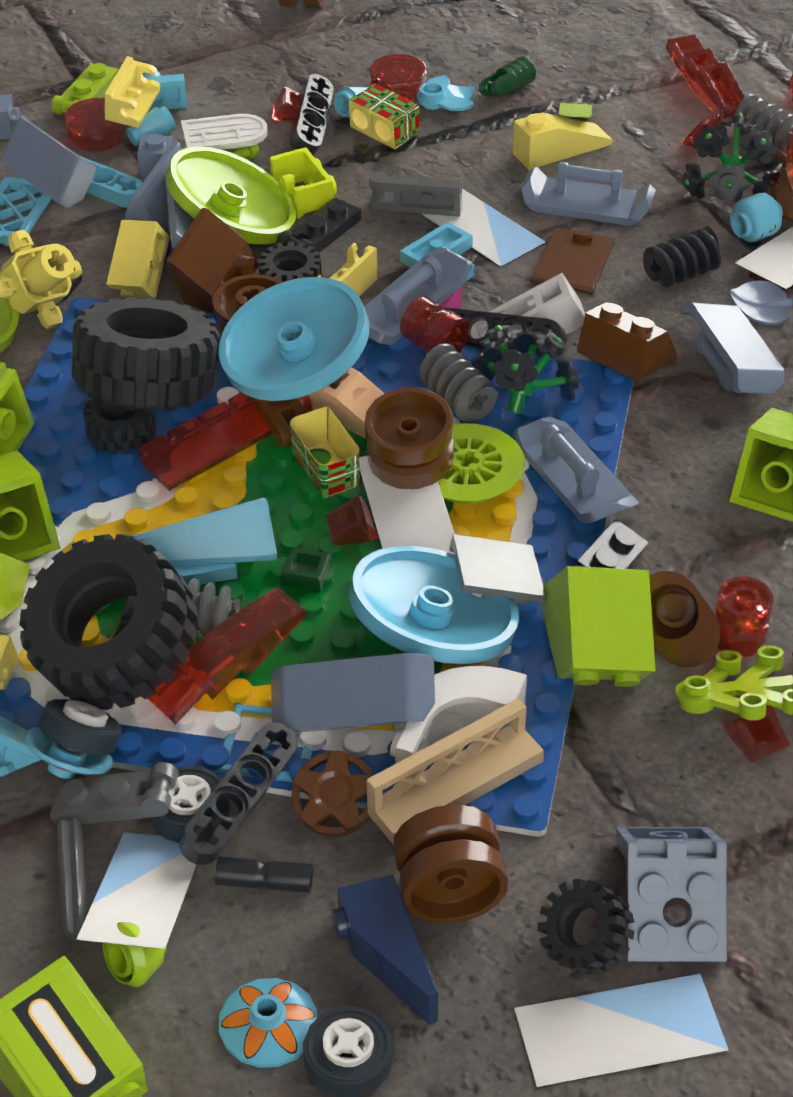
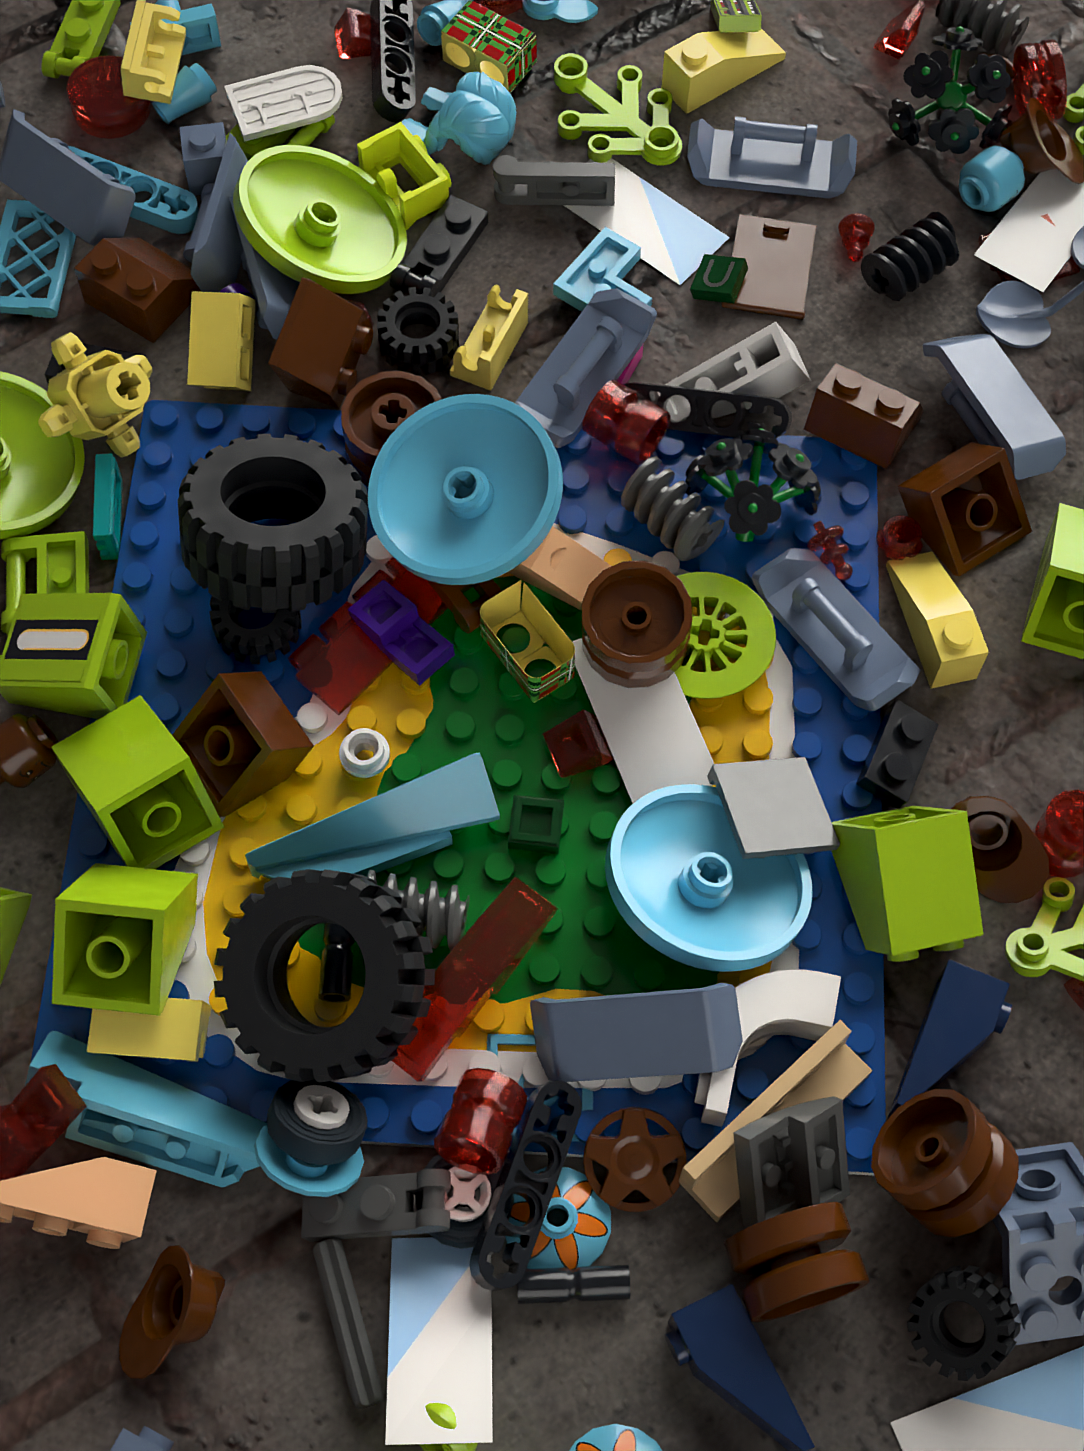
camera: 10 degrees left, 20 degrees up
none -> reddish brown slope [74,238,201,343]
none -> teal tile [93,453,123,560]
none -> reddish brown slope [172,671,314,817]
none -> white plate [339,728,390,778]
none -> dark purple slope [348,579,455,686]
none -> medium azure hair [402,72,516,165]
none -> clear red wheel [434,1068,528,1175]
none -> dish [505,1167,611,1270]
none -> lime plant [554,53,682,166]
none -> dark green tile [690,254,748,304]
none -> dark grey slope [733,1096,850,1229]
none -> clear red hair [807,521,853,581]
none -> clear red hair [838,213,875,263]
none -> reddish brown wheel [871,1089,1019,1237]
none -> clear red plate [876,515,923,560]
none -> light yellow slope [886,551,989,689]
none -> dark blue slope [888,959,1012,1117]
none -> reddish brown slope [898,442,1032,576]

